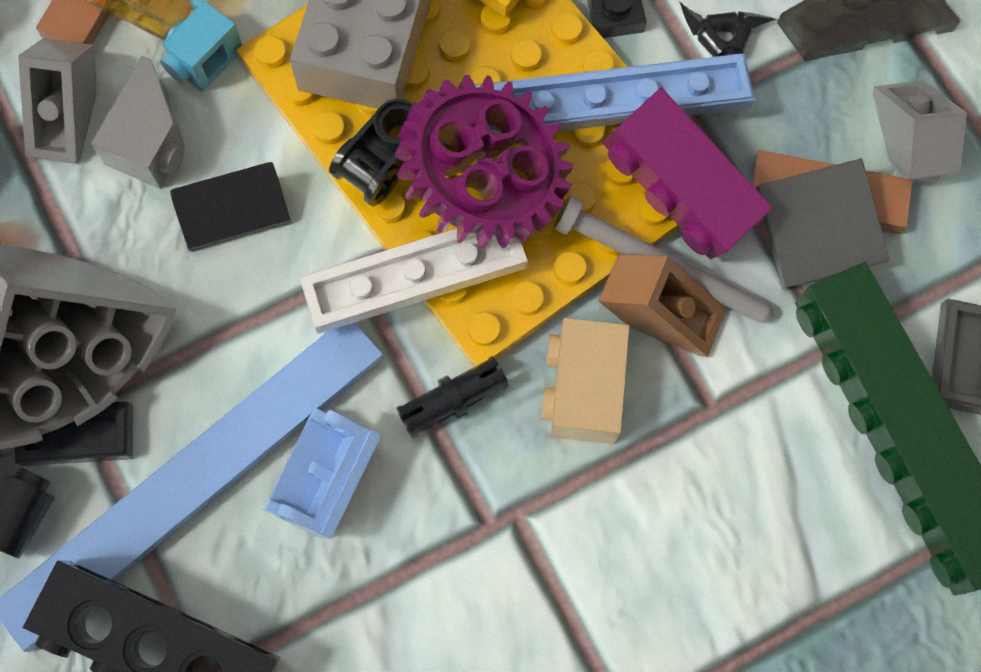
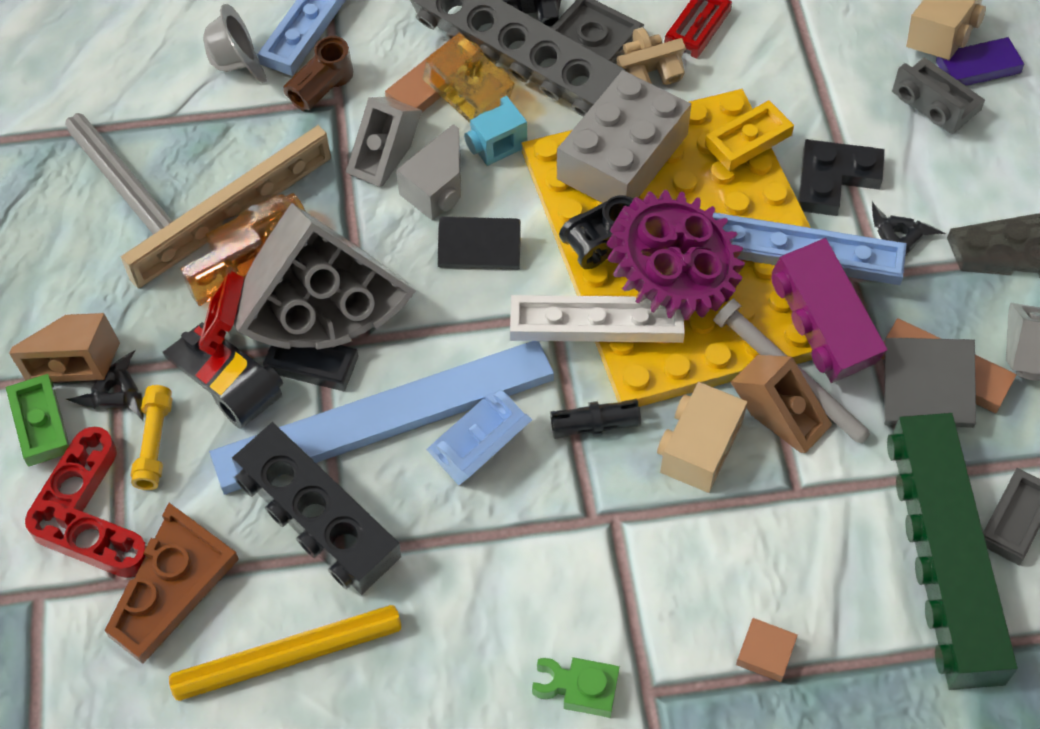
camera: 25 degrees right, 15 degrees down
none -> nougat tile [736,618,798,682]

